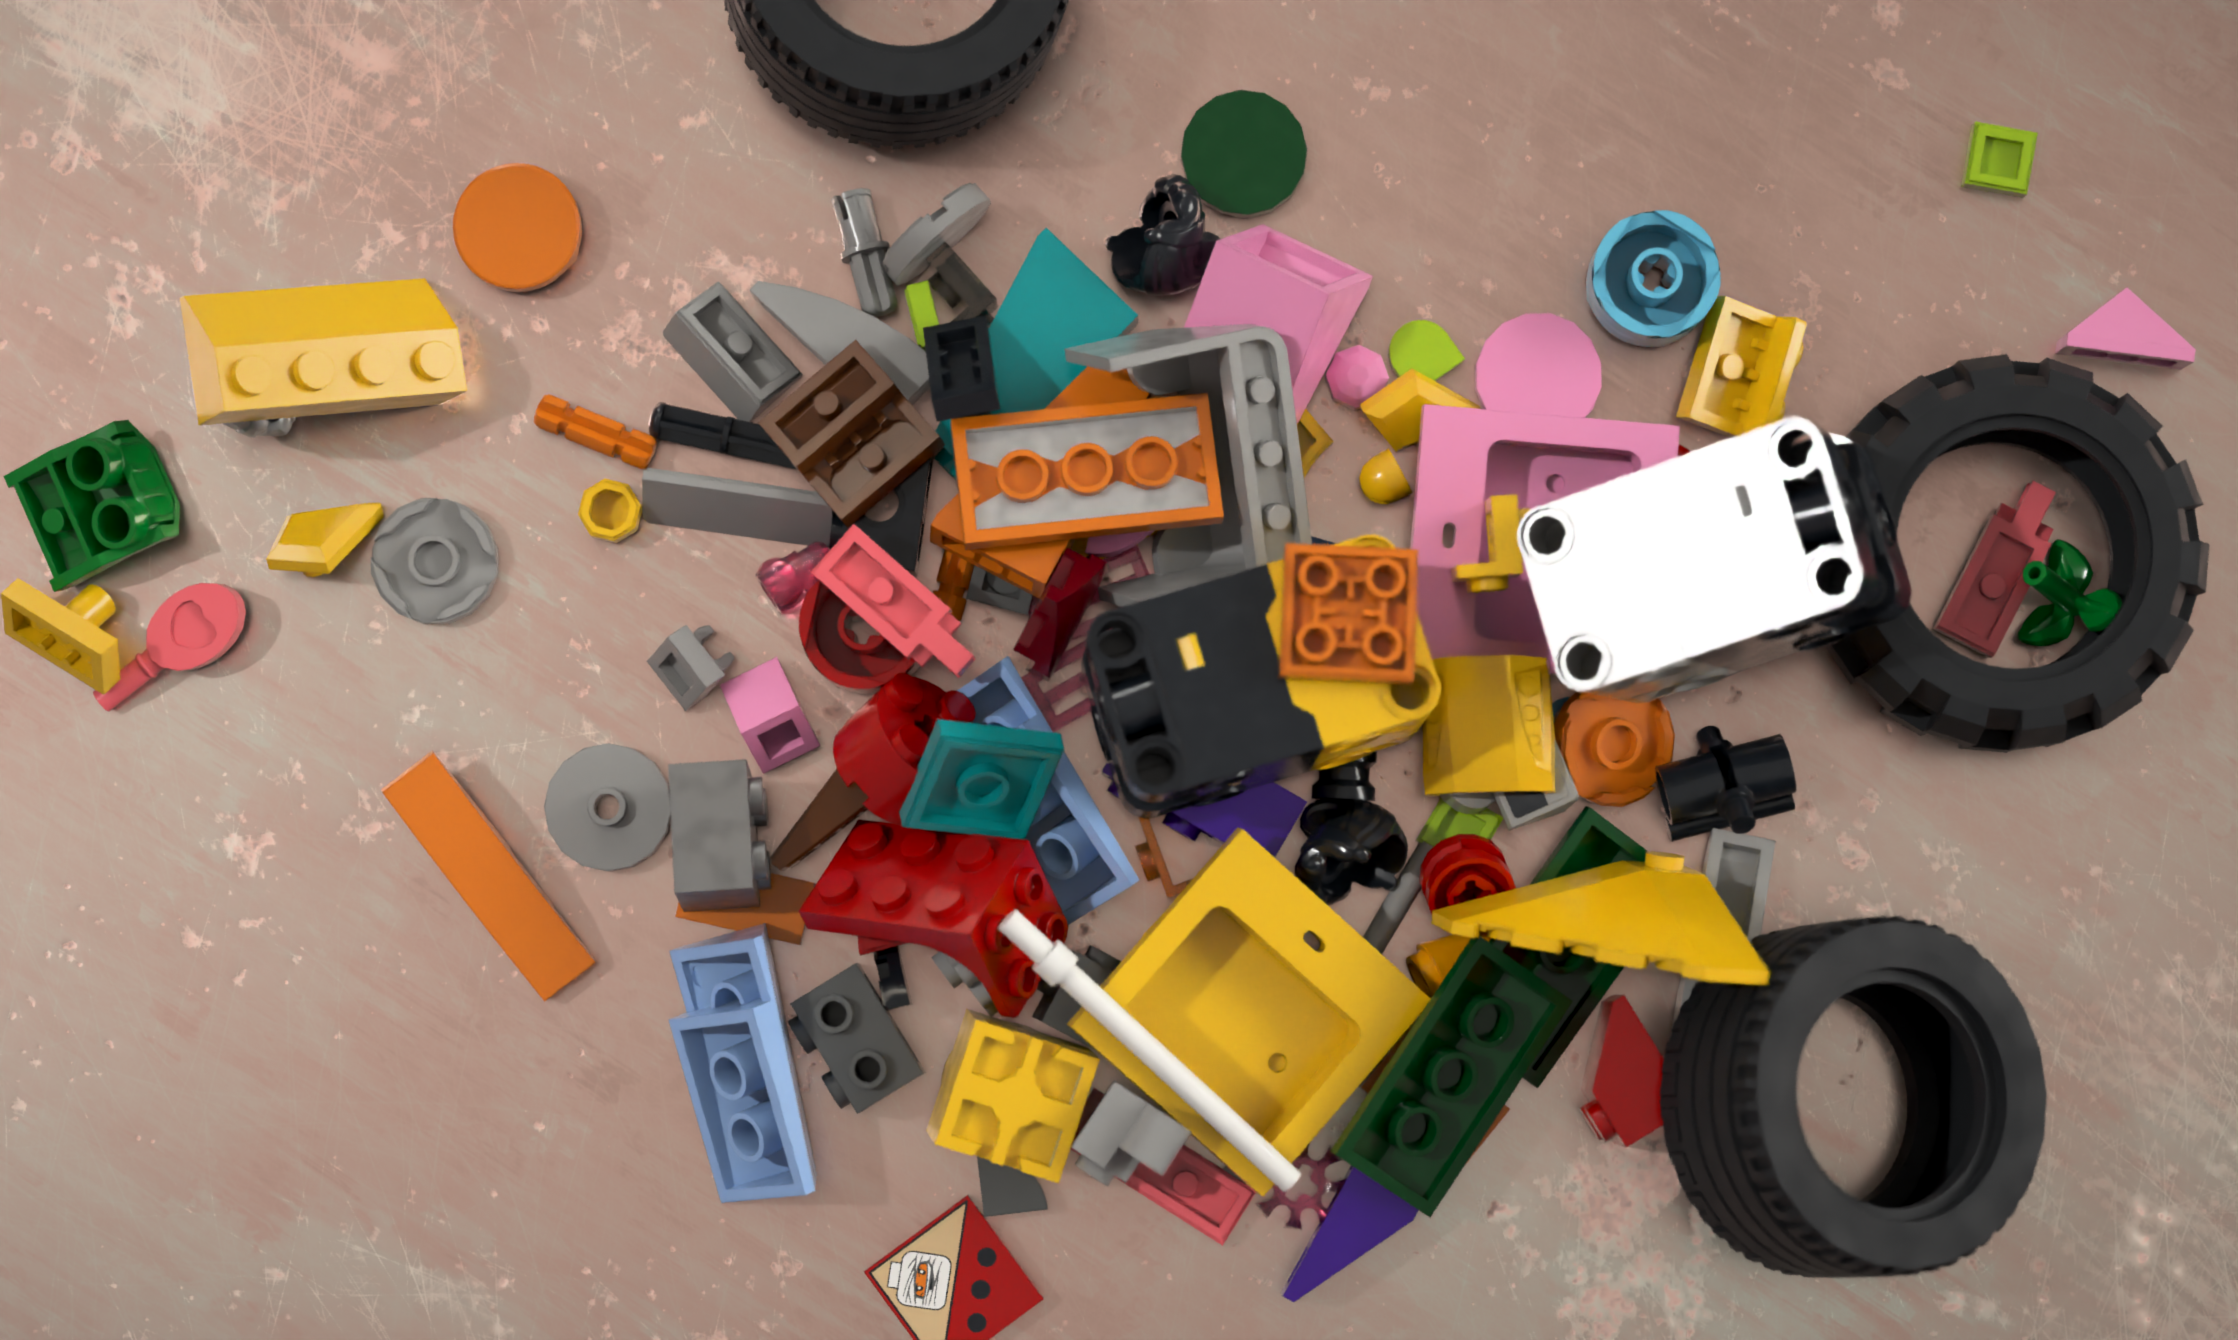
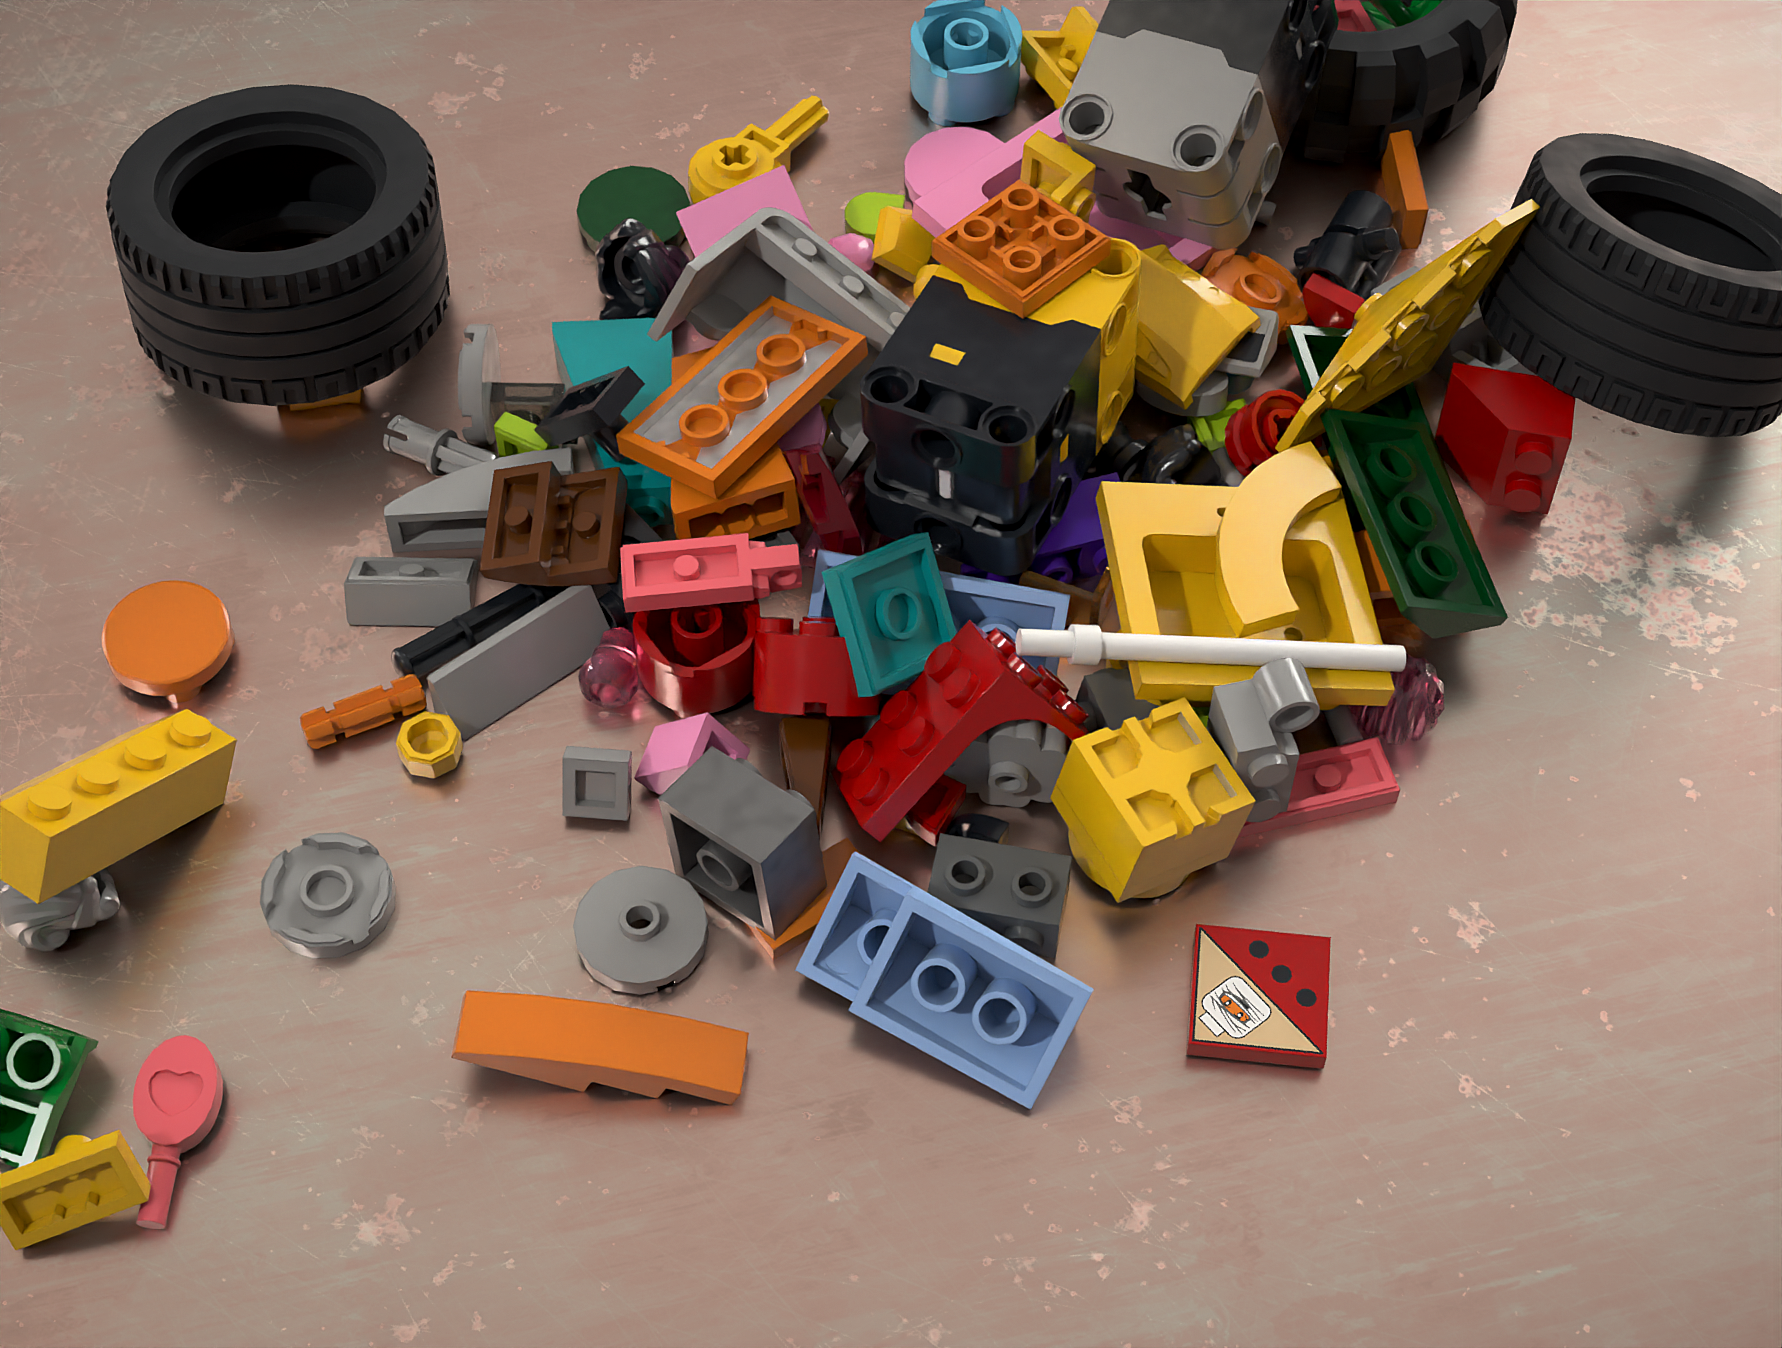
camera: 50 degrees left, 30 degrees down
yellow piece [266,502,384,577] -> none
dark grey tile [977,1156,1048,1217] -> none
dark purple slope [1281,1165,1419,1302] -> none
none -> yellow piece [688,96,829,204]
none -> yellow tile [1214,441,1342,638]
none -> red tile [1303,273,1365,329]
none -> orange tile [1380,130,1429,249]

